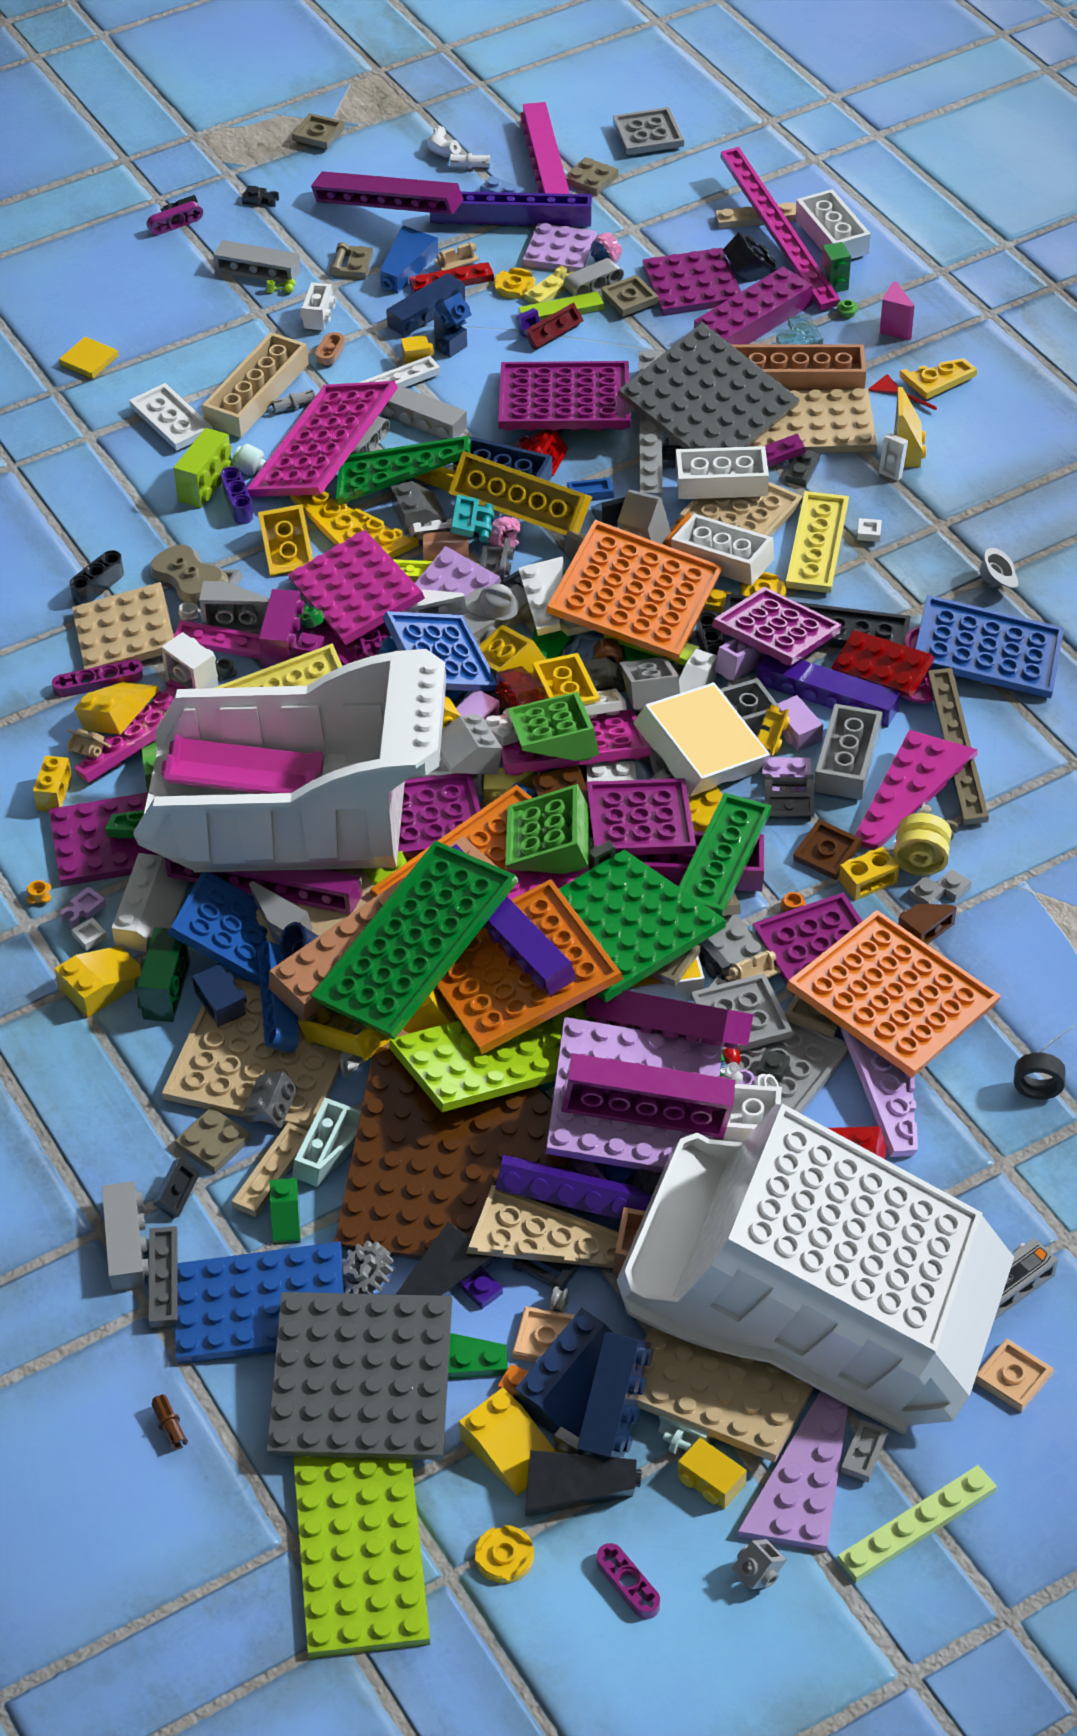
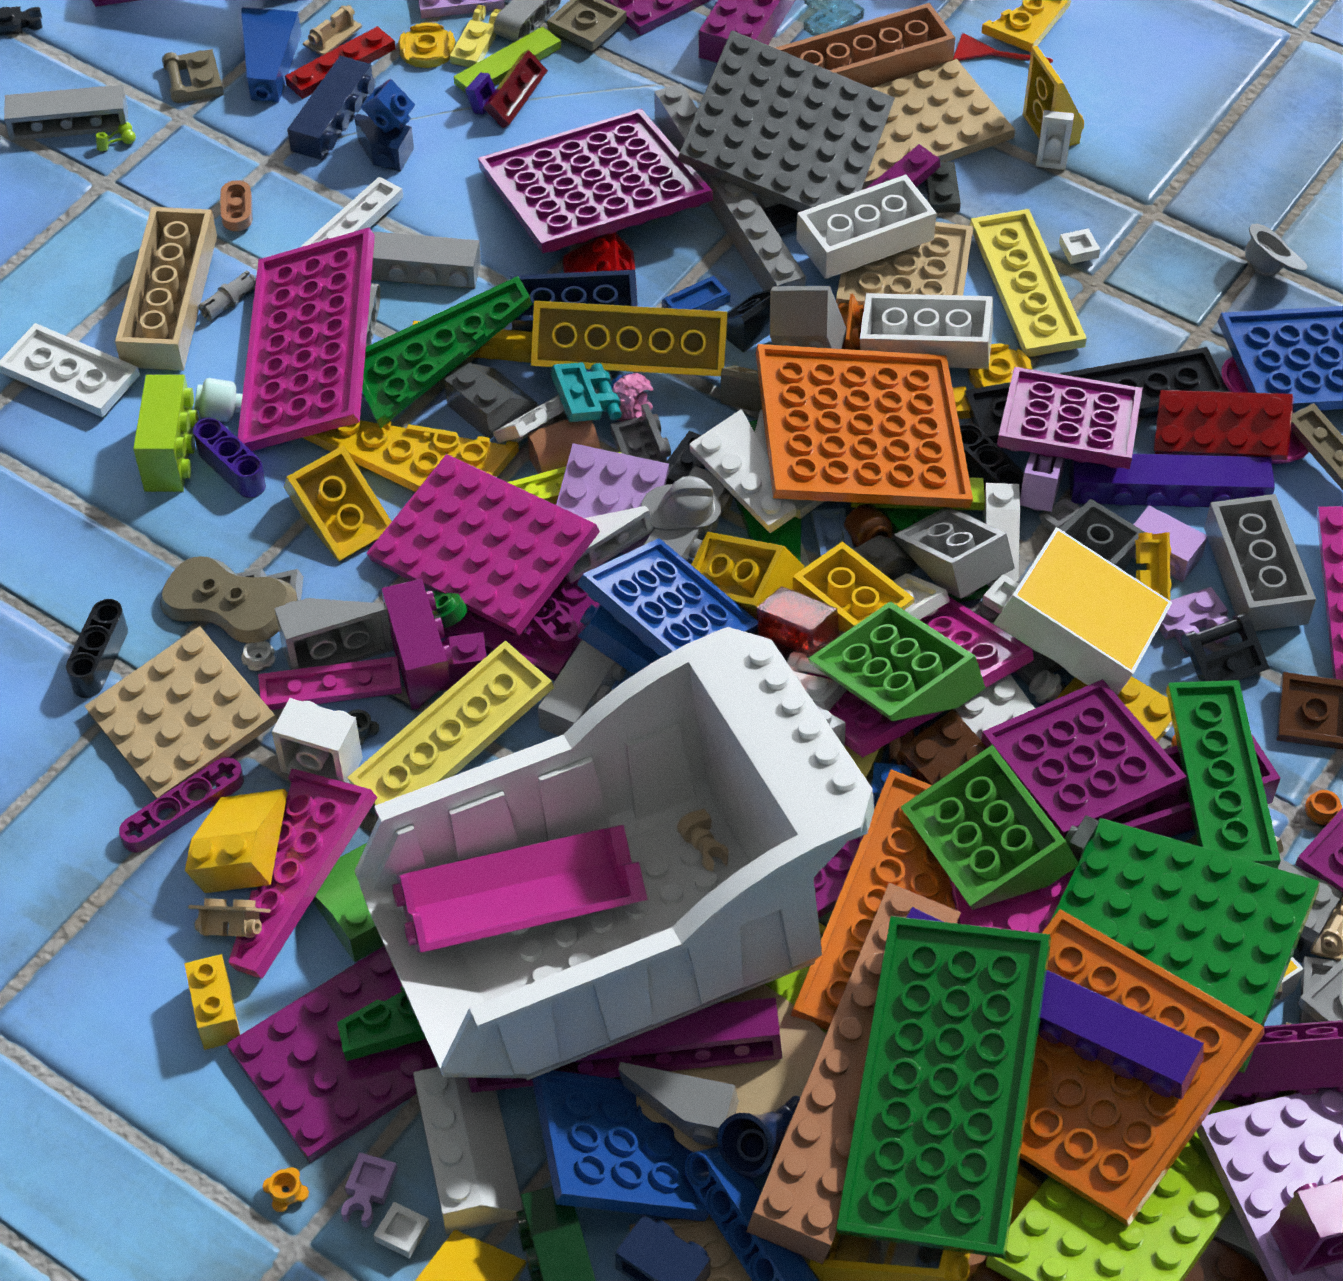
camera: 25 degrees left, 5 degrees up
white brick [300,282,336,330] -> none
yellow brick [401,335,434,365] -> none

